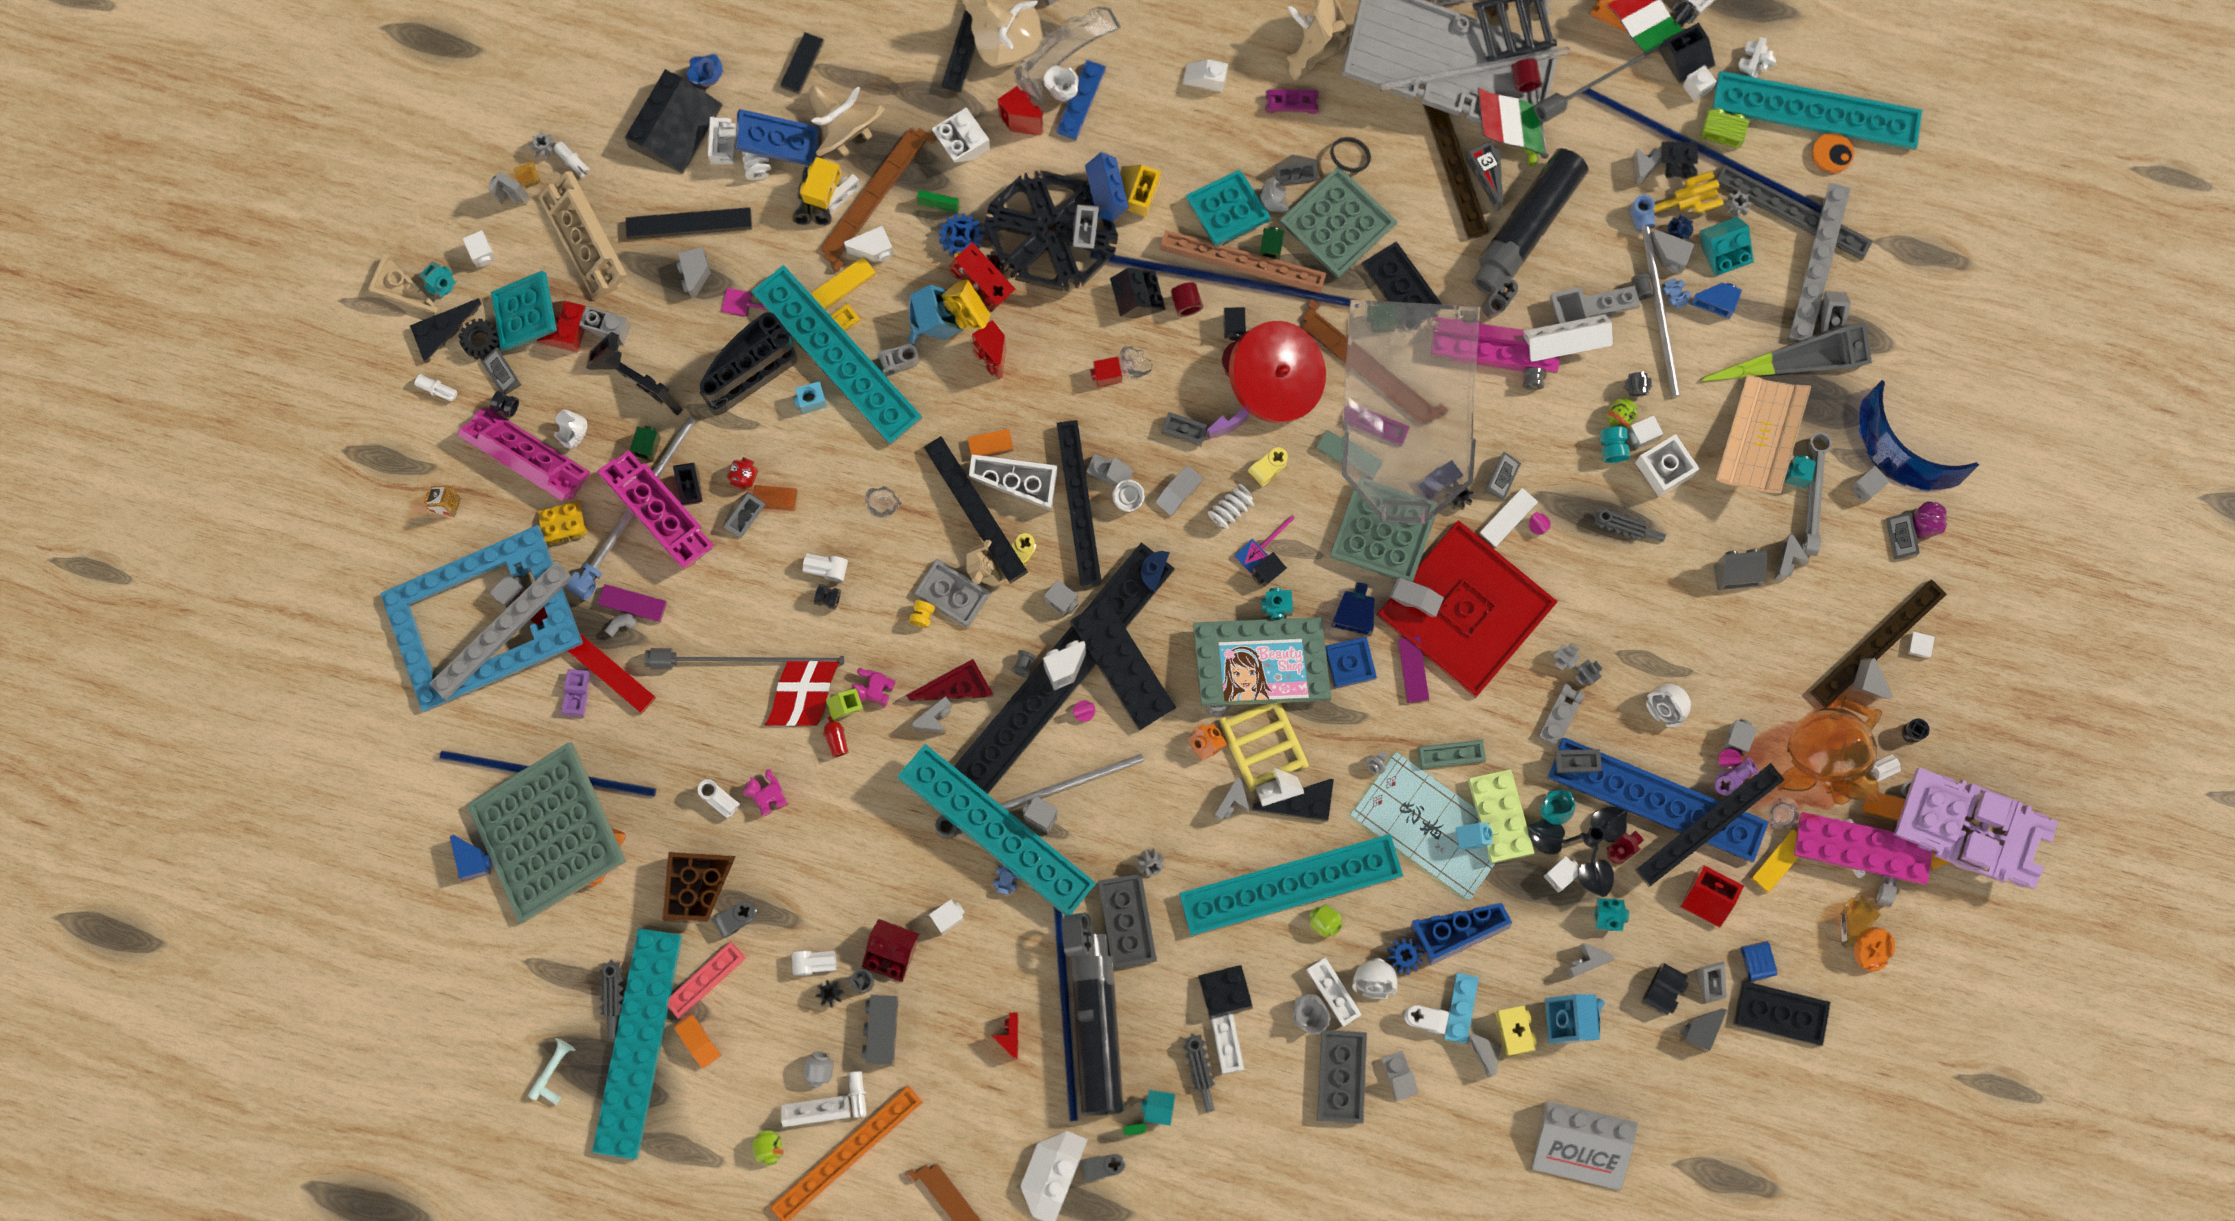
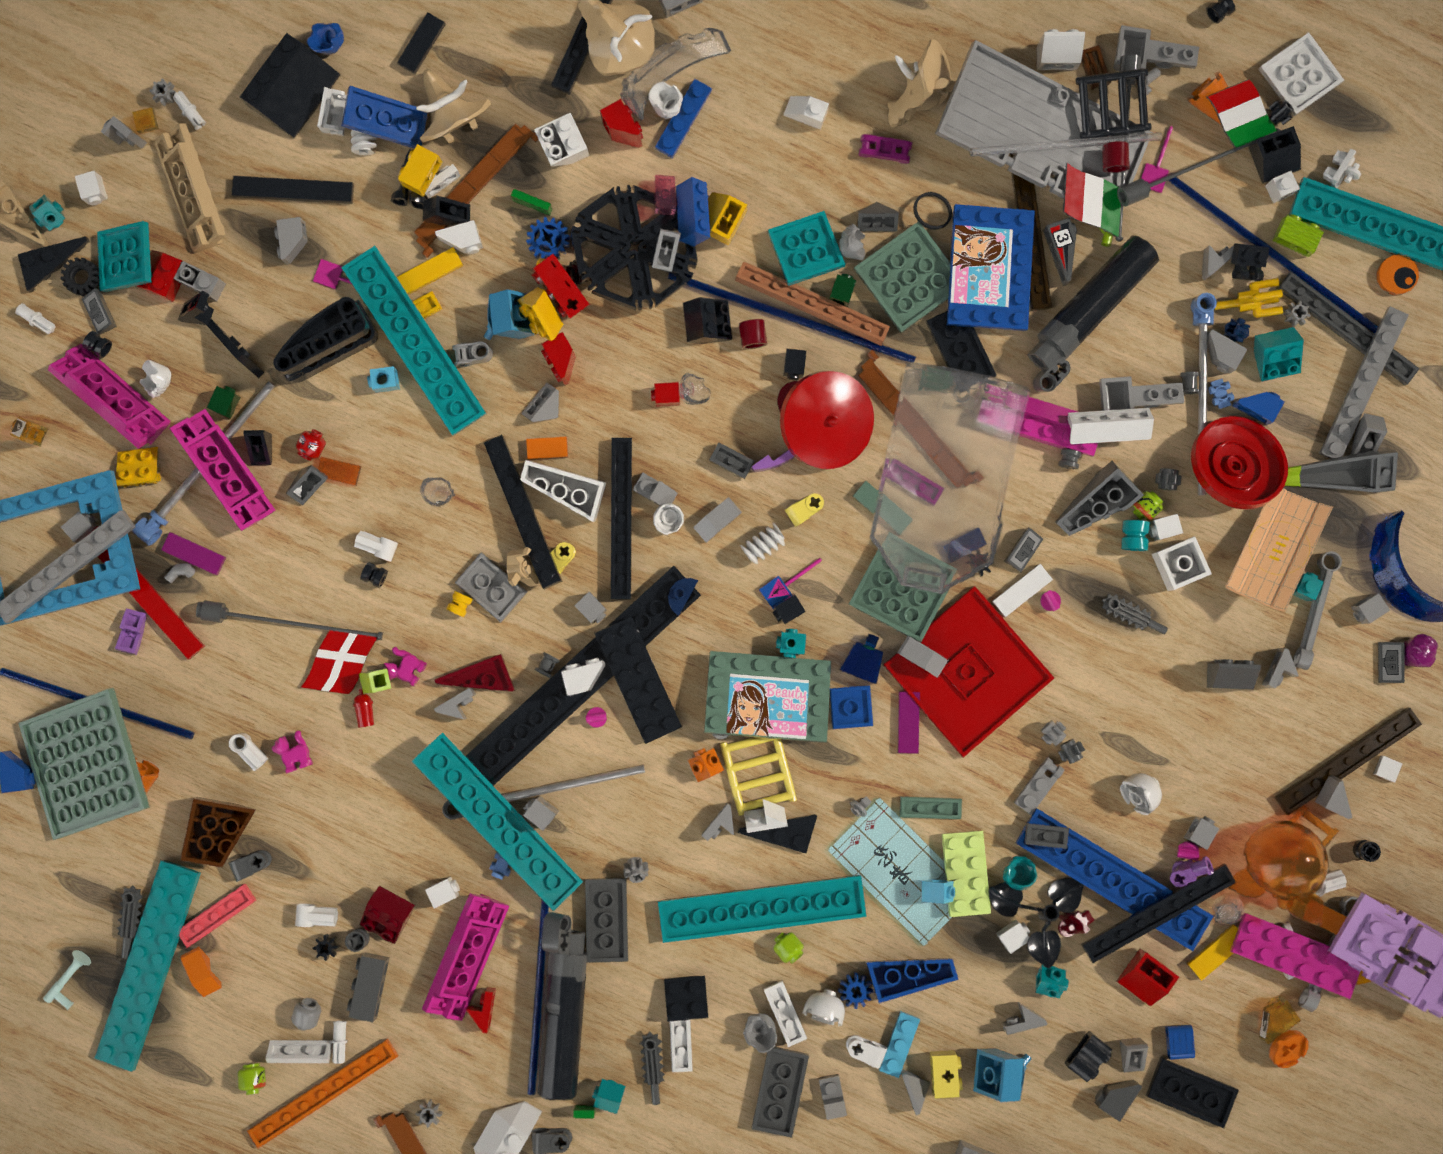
camera: 10 degrees right, 10 degrees up
none -> light grey gear [416,1099,443,1128]
none -> black slope [422,195,471,225]
none -> dark pink slope [422,893,509,1021]
none -> light grey slope [521,383,559,422]
none -> clear pink slope [654,175,676,215]
none -> plate [947,204,1035,331]
none -> dark grey wedge [1055,460,1144,536]
none -> dark pink piece [1141,126,1173,193]
none -> red container [1191,416,1288,509]

